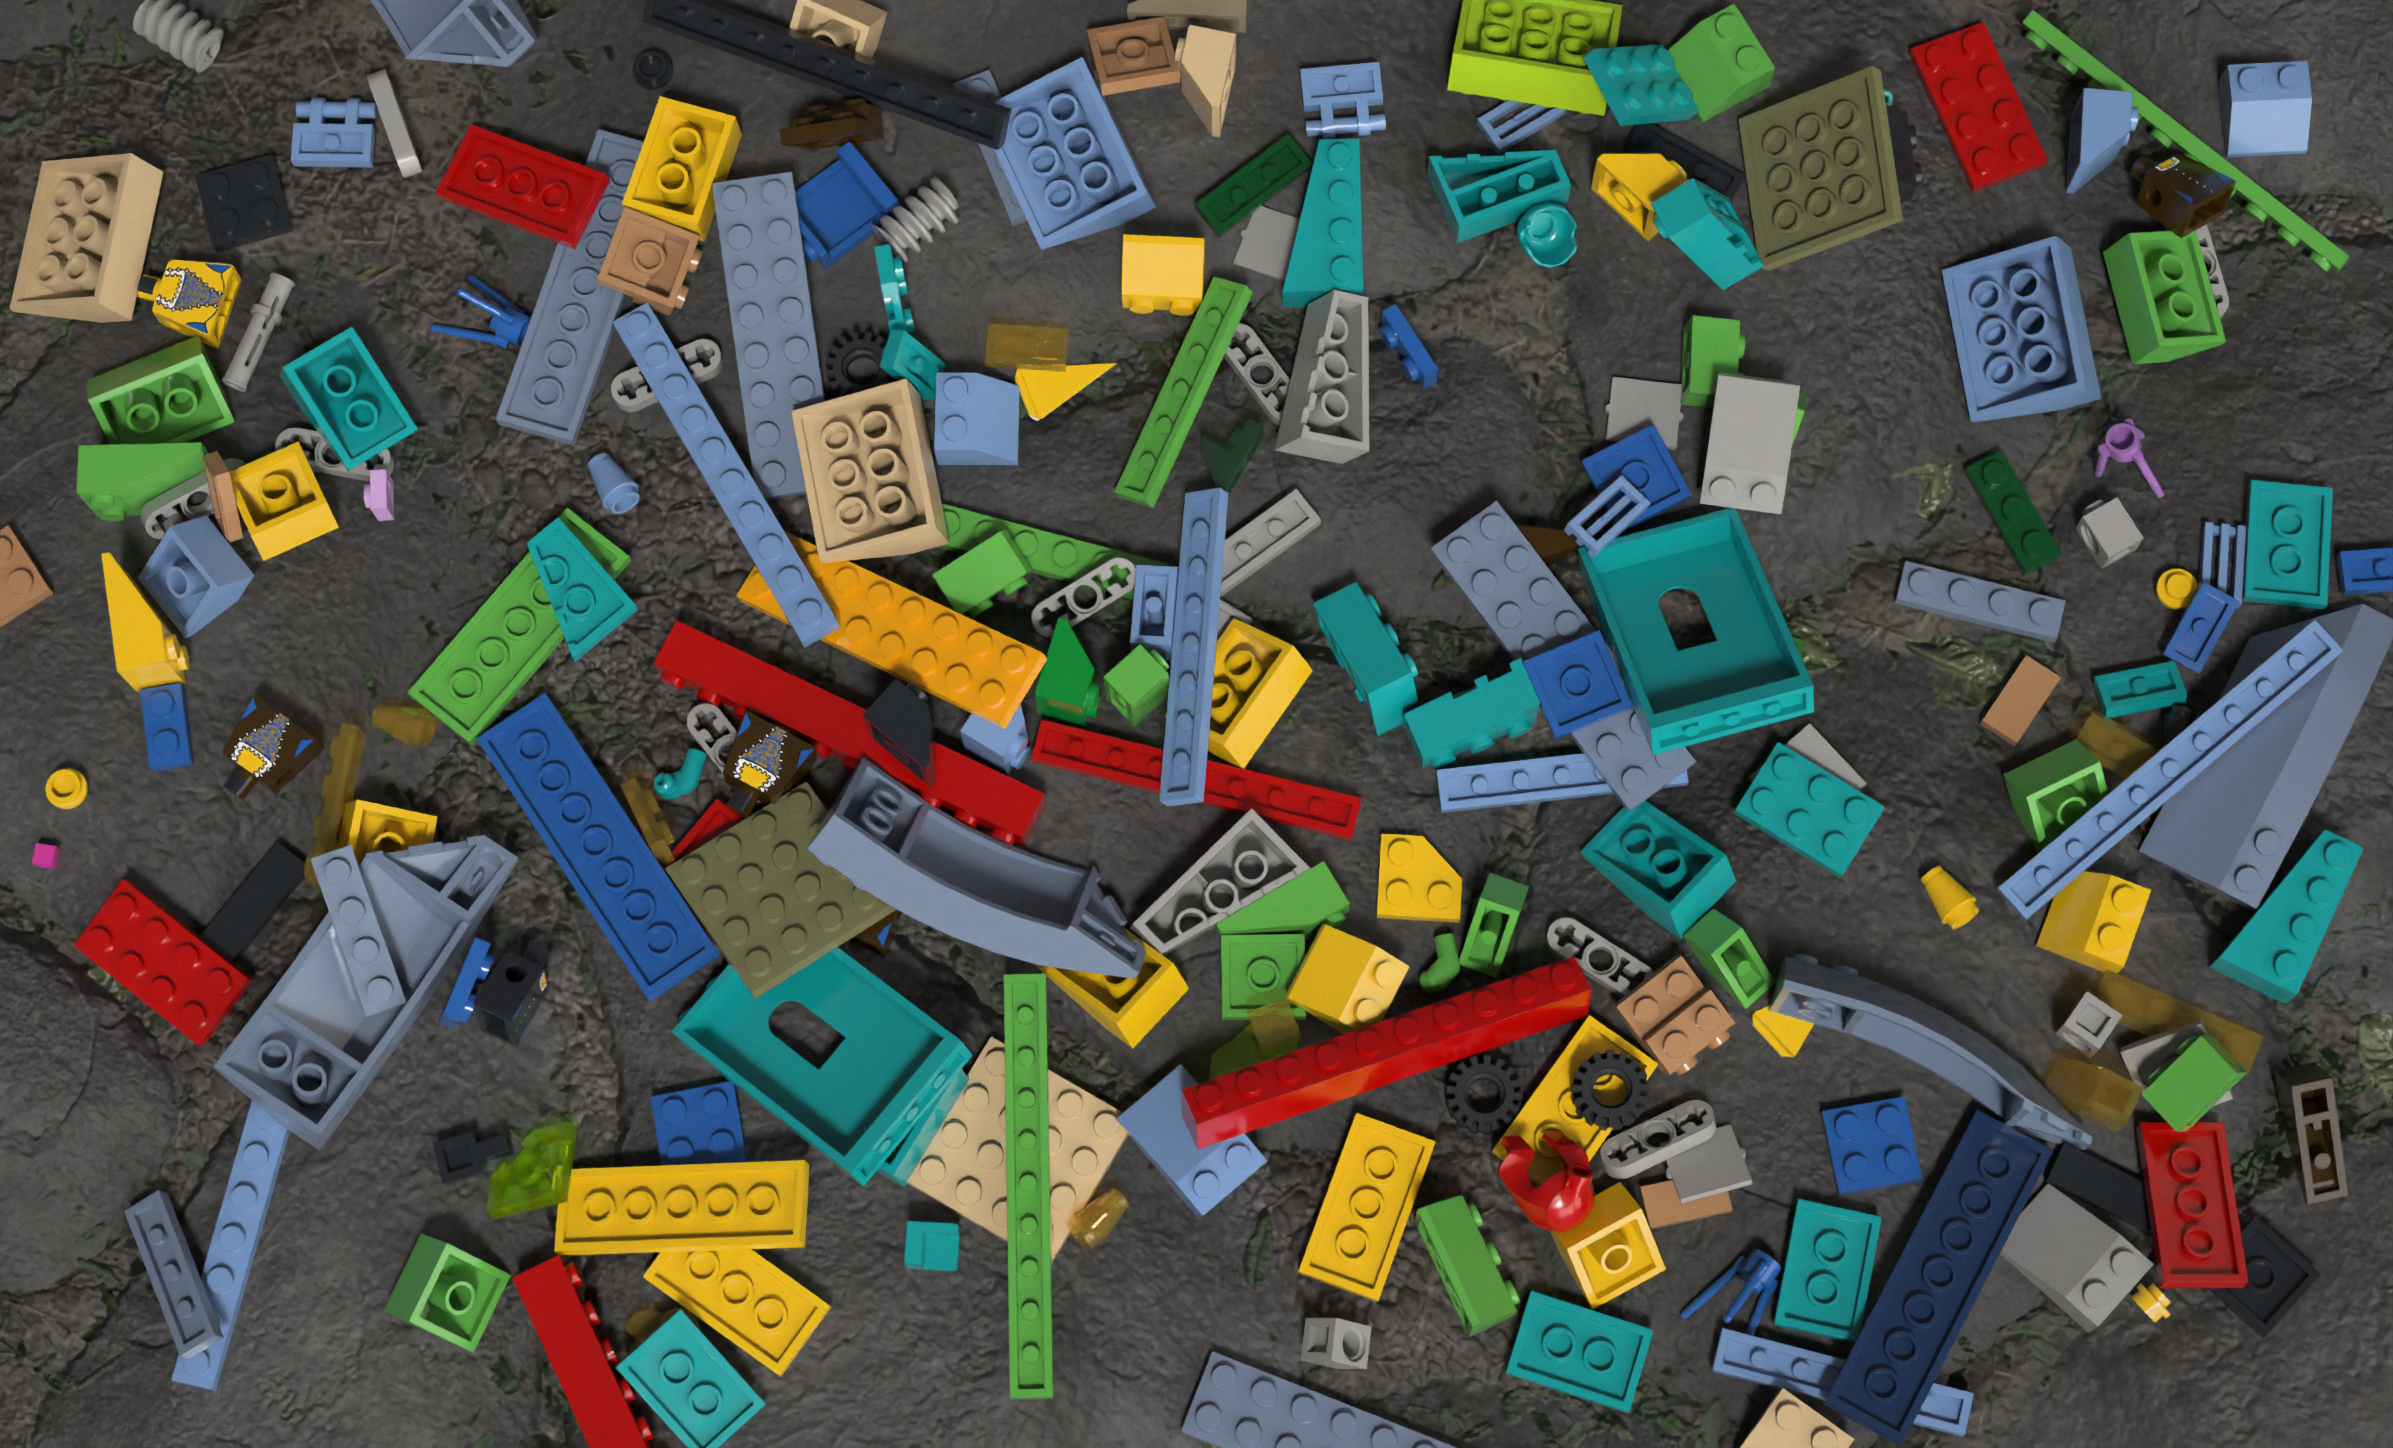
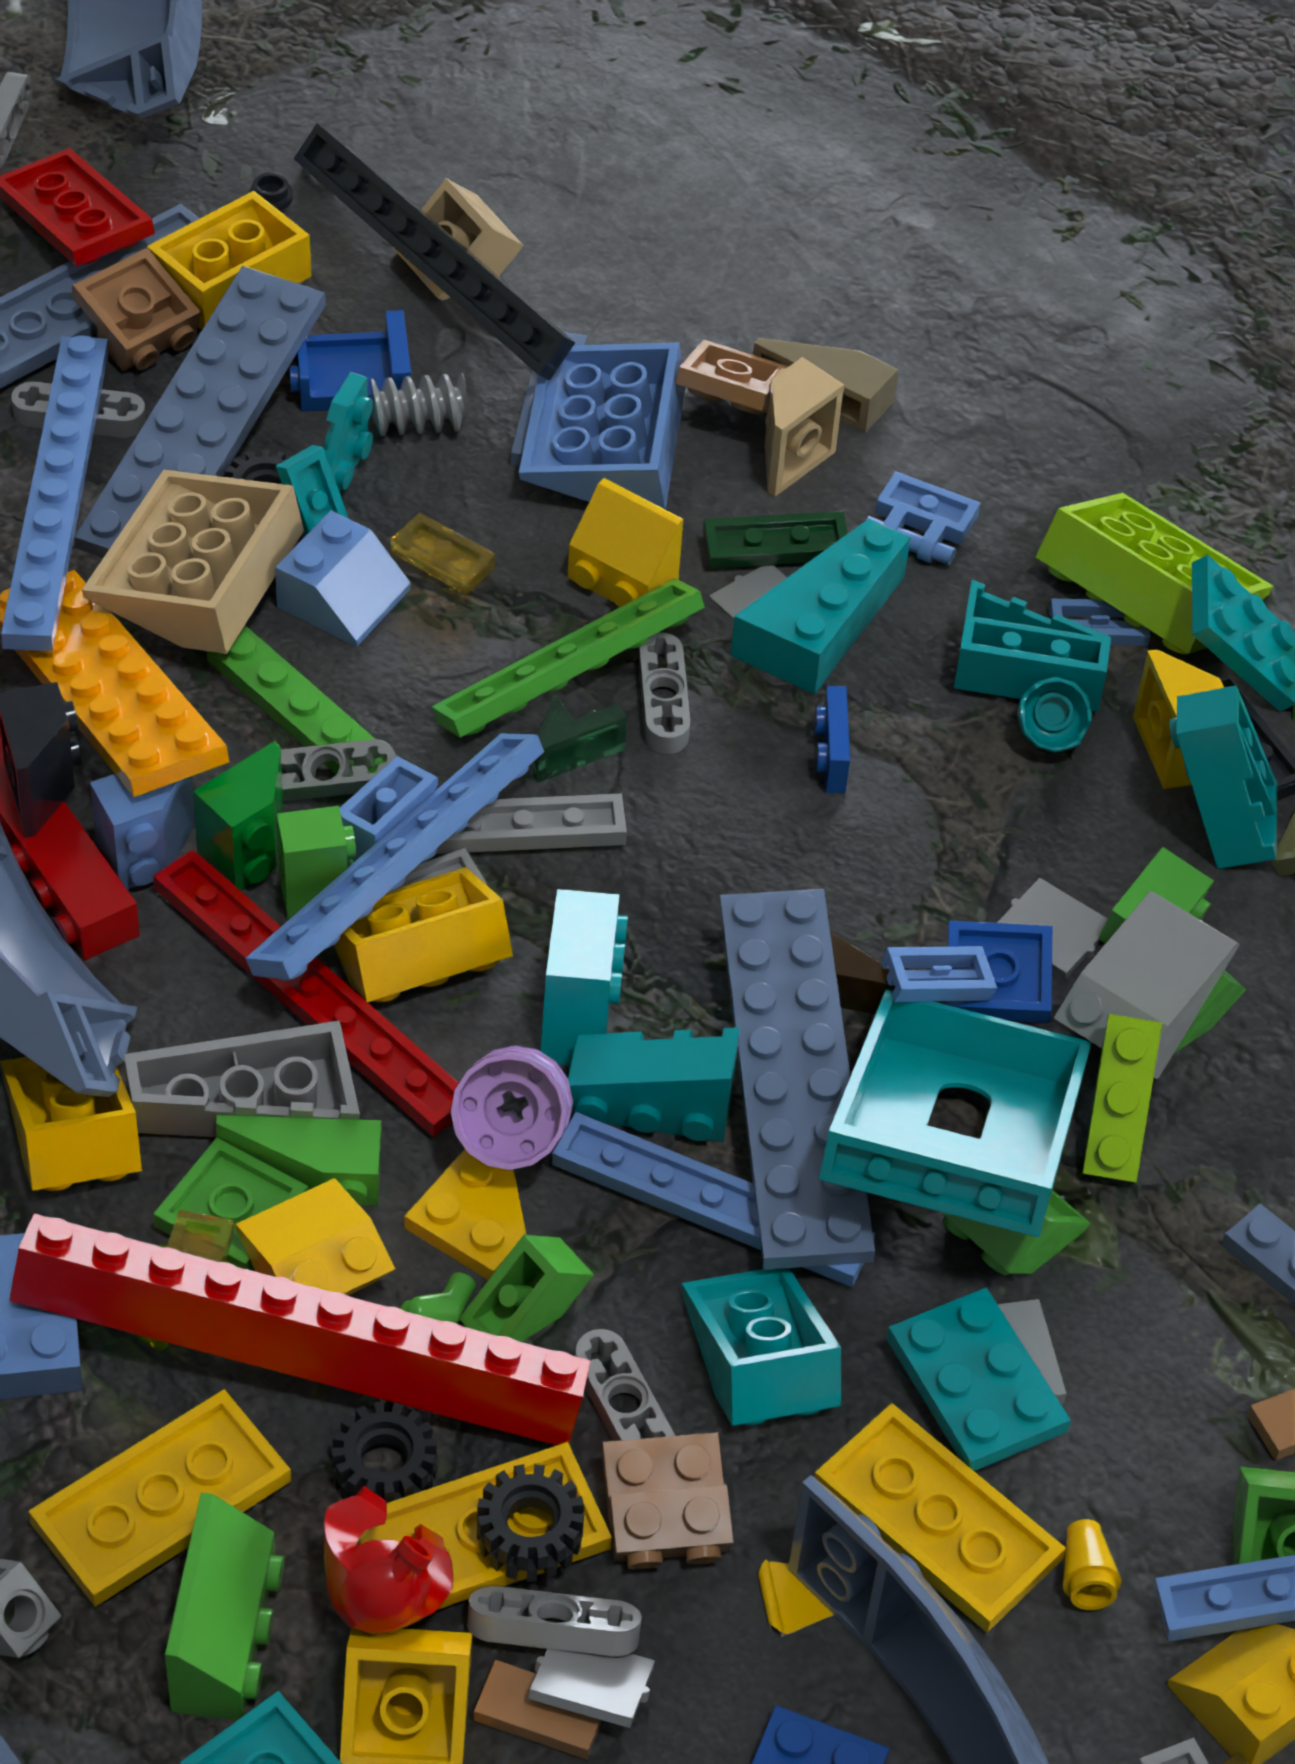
camera: 25 degrees right, 25 degrees down
dark brown plate [779,99,884,151] -> none
bright green brick [932,529,1033,618] -> none
yellow sticker [1015,363,1117,421] -> none
light grey wedge [1274,290,1369,464] -> none
blue plate [1523,630,1633,740] -> none
bright green slope [1683,908,1776,1009] -> none
none -> lavender wheel [451,1045,573,1170]
none -> yellow plate [814,1403,1066,1633]
none -> lime plate [1082,1014,1162,1183]

